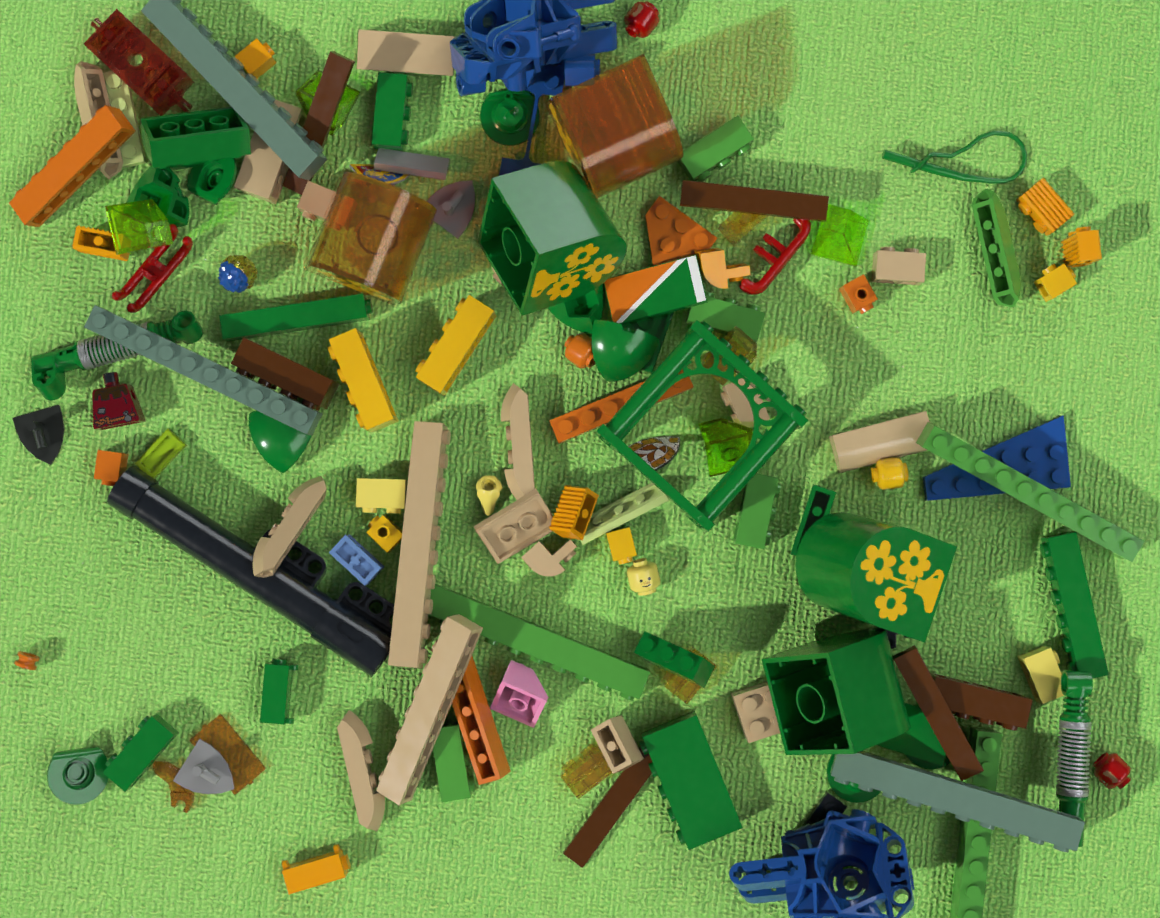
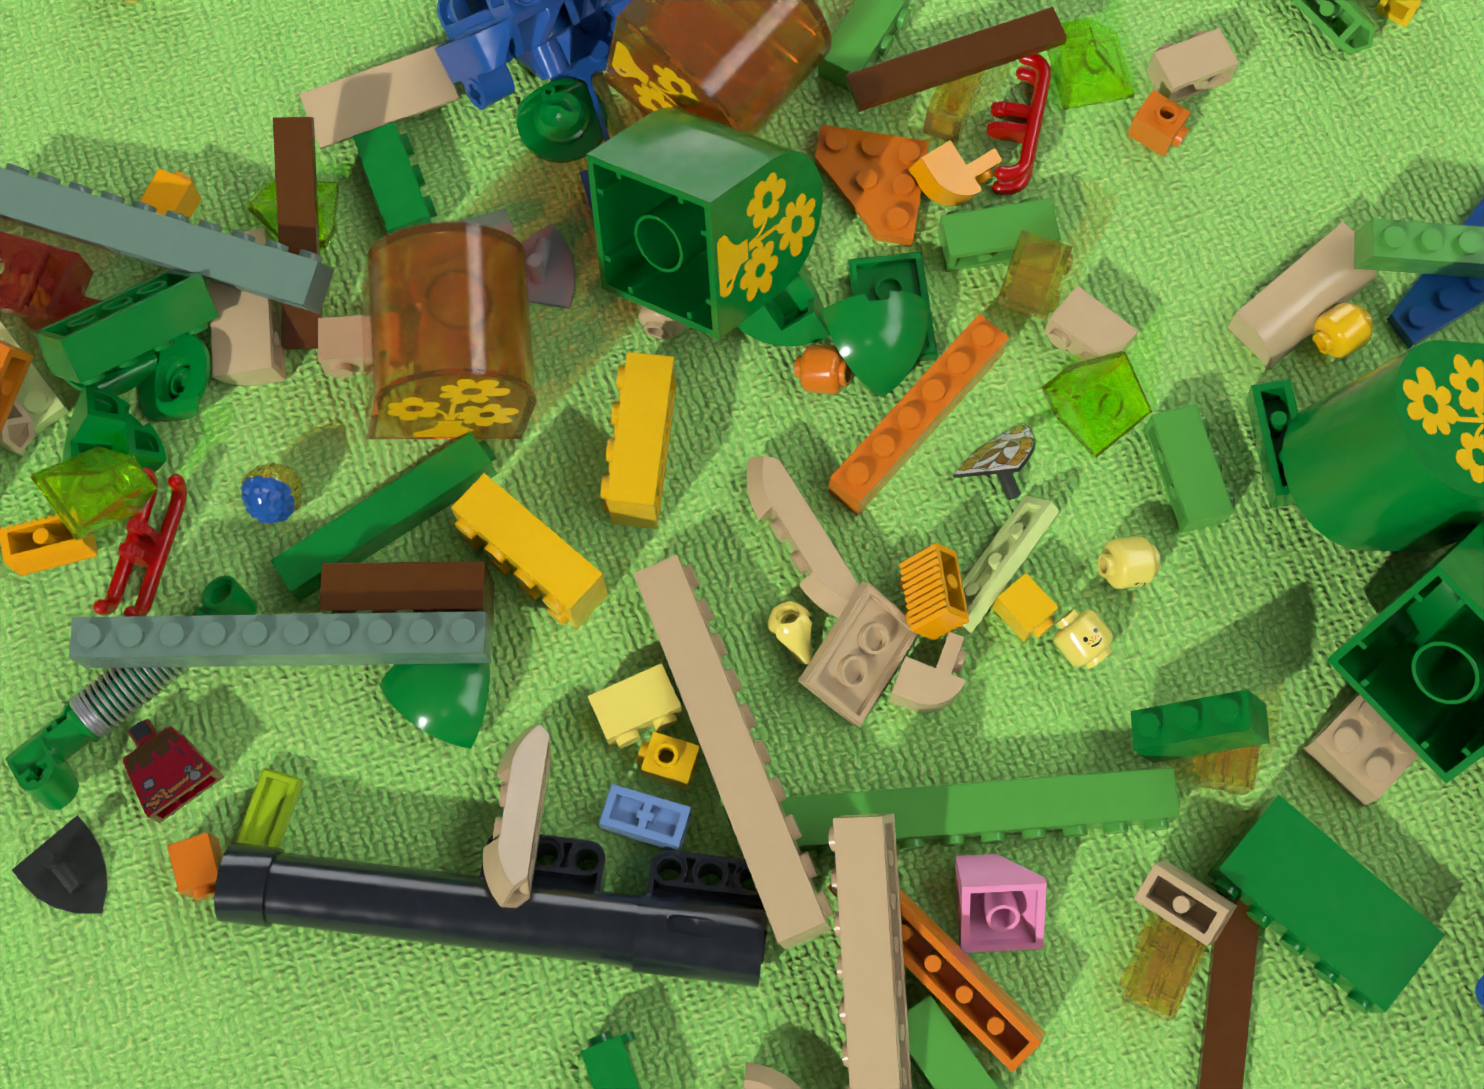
camera: 20 degrees left, 15 degrees down
green arch [595,320,809,532] -> none
tile [604,255,708,325] -> none
none -> light yellow head [1098,536,1160,589]

